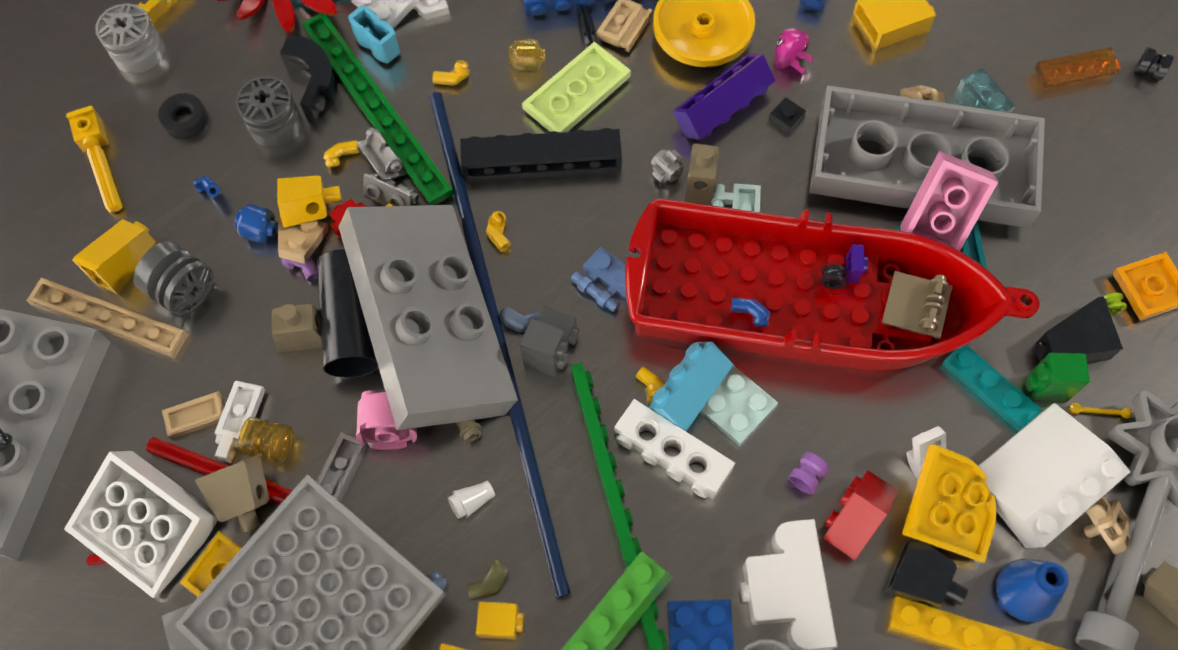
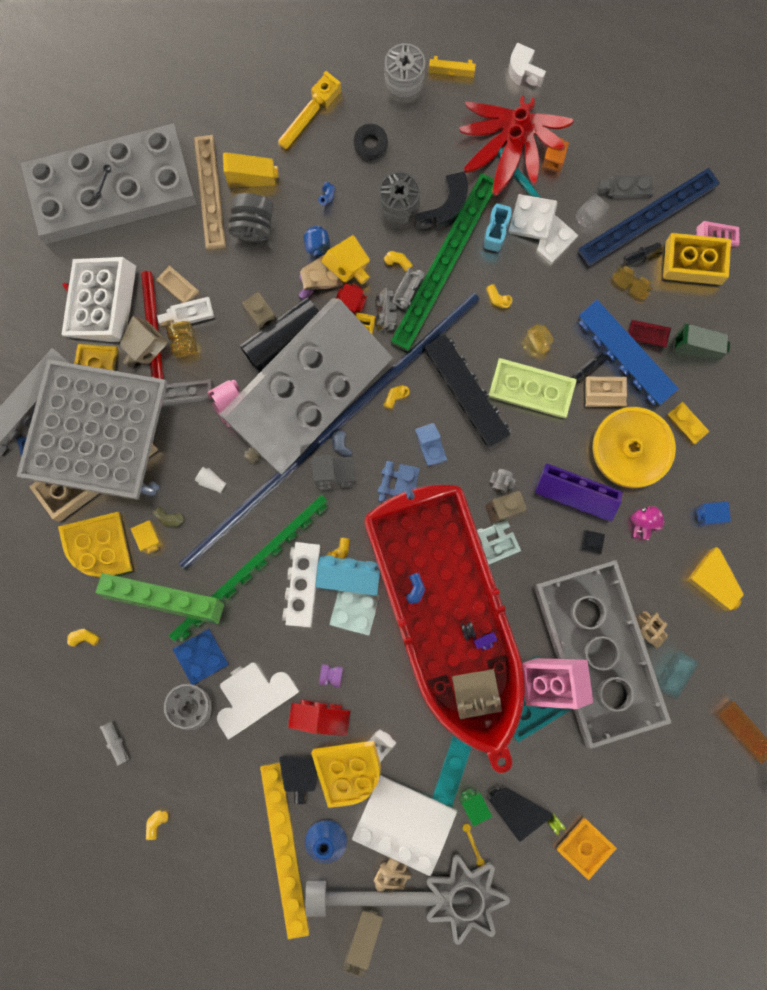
camera: 60 degrees right, 15 degrees up
none -> medium blue slope [415,423,447,467]

